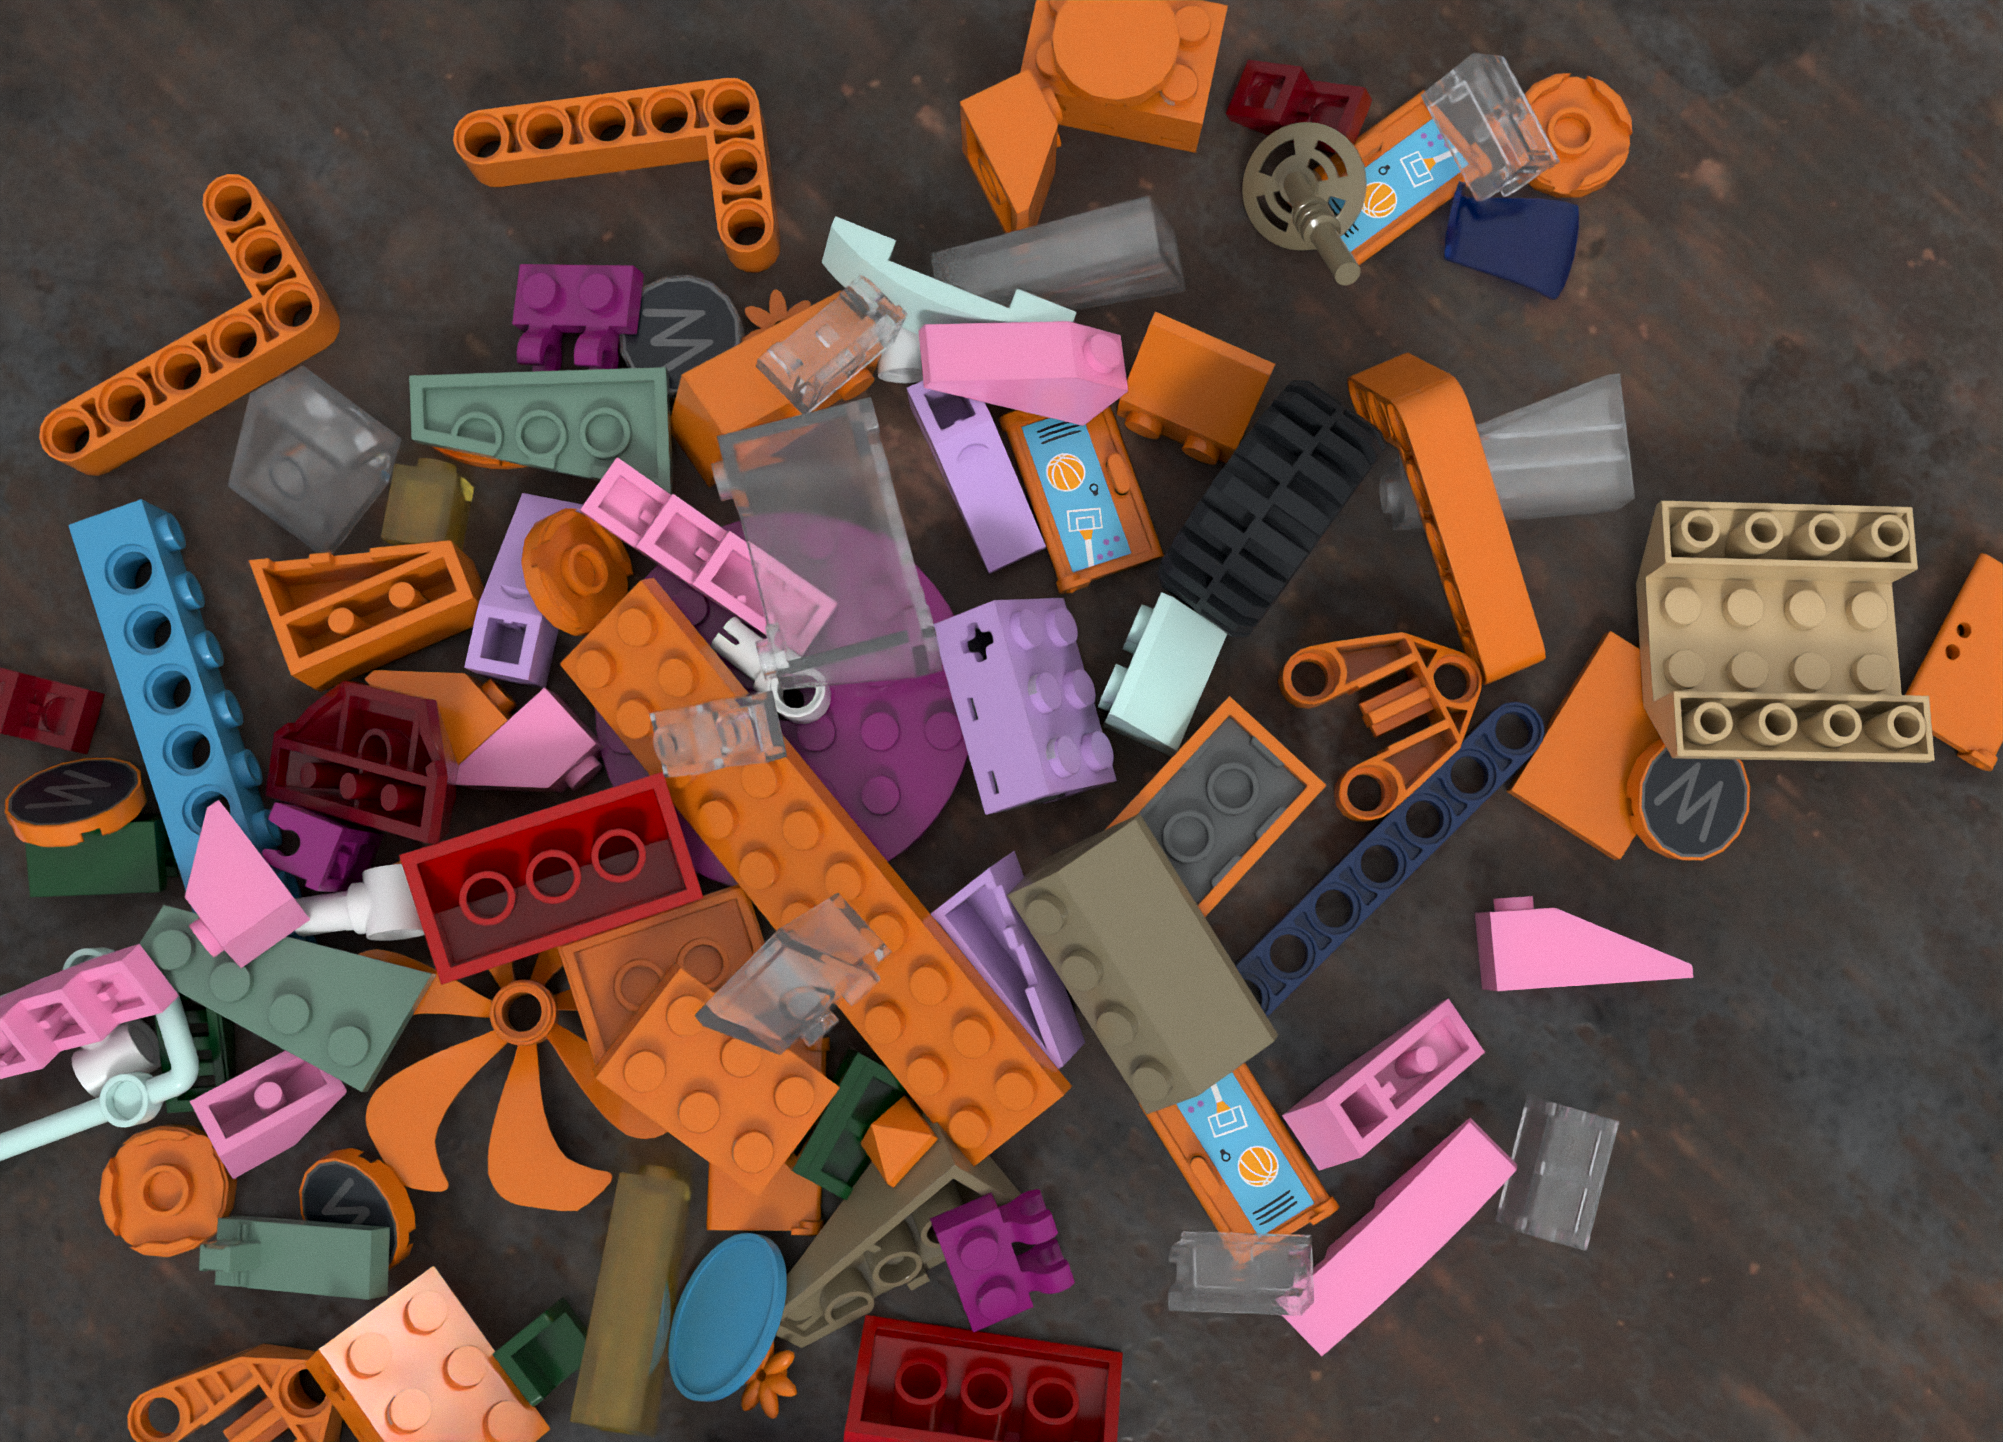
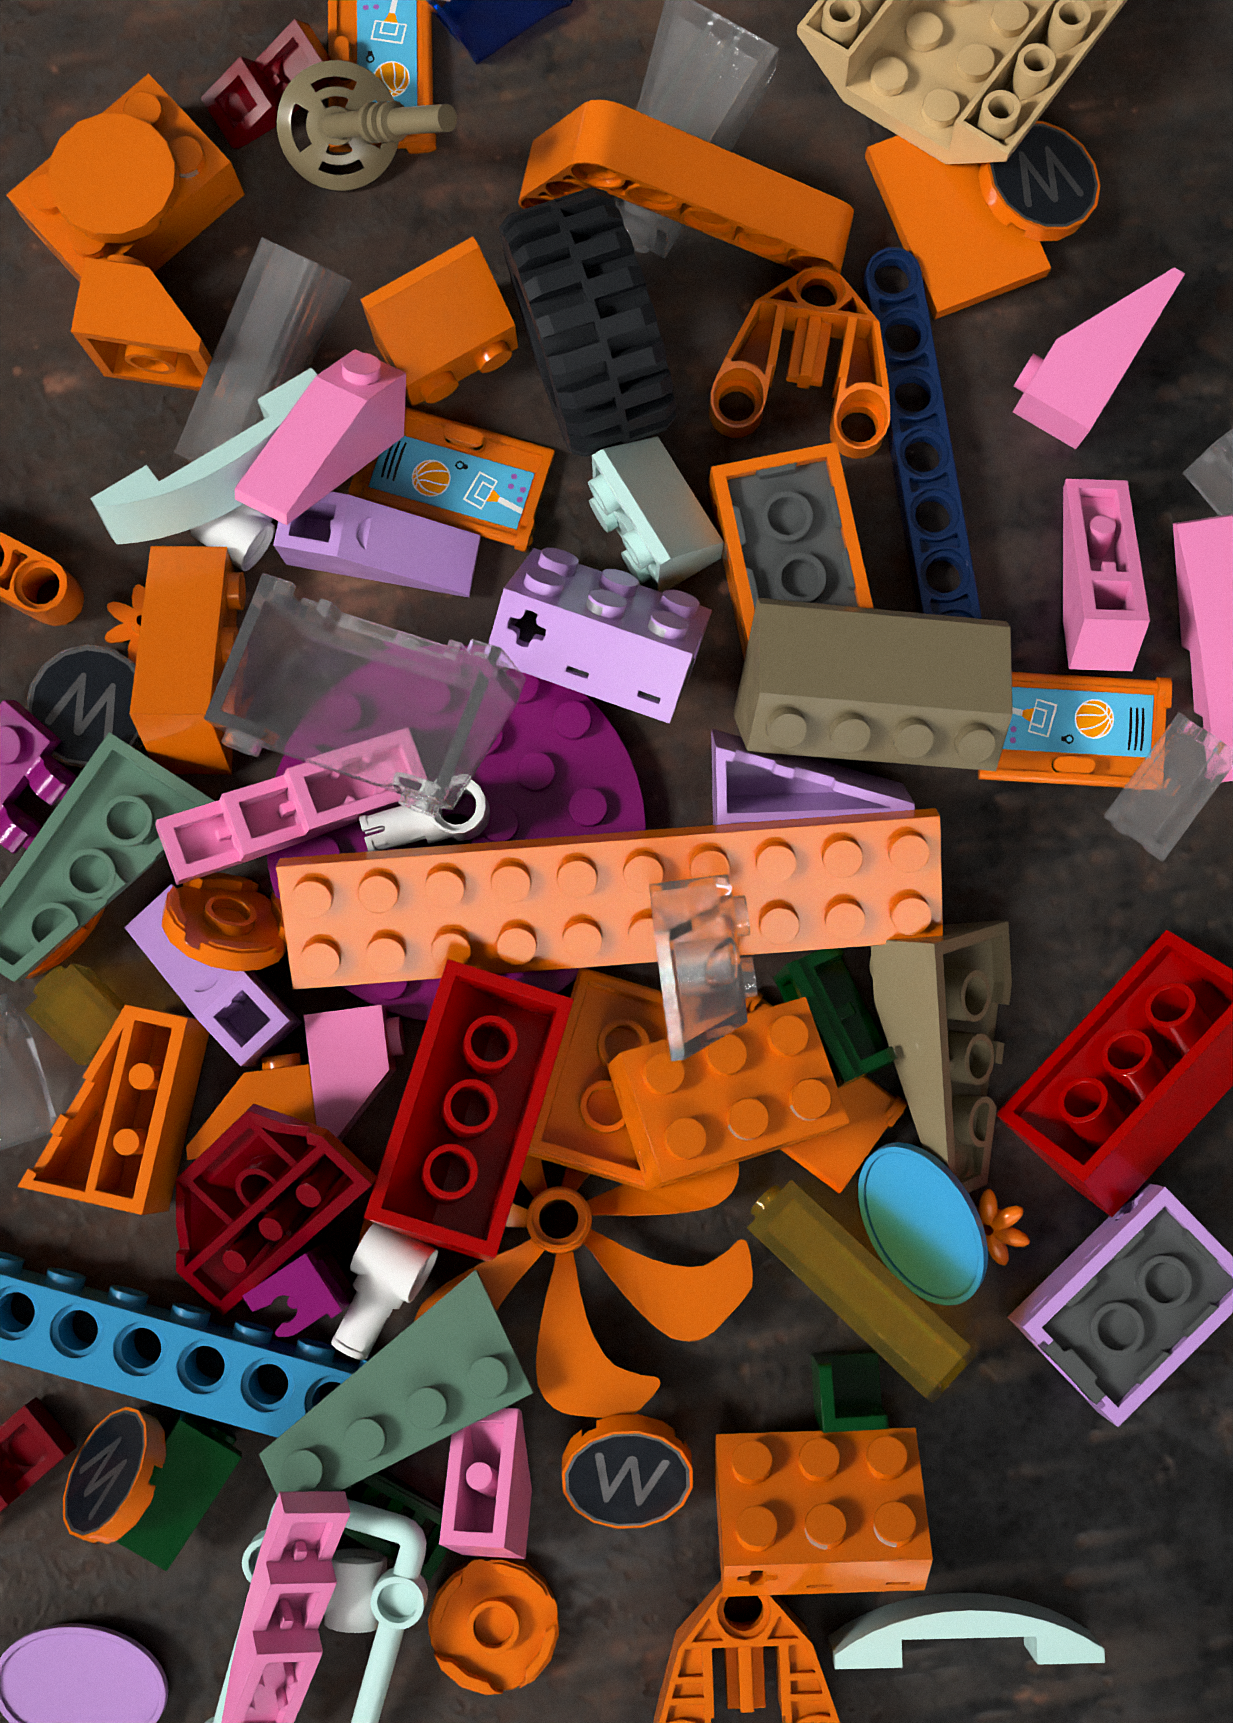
camera: 55 degrees left, 0 degrees up
bright pink slope [185,800,310,968] -> none
sand green hinge [199,1215,390,1300] -> none
clear slope [649,690,787,778] -> none
clear hinge [756,275,908,417] -> none
orange slope [860,1096,938,1188] -> none
magenta plate [930,1189,1075,1333] -> none

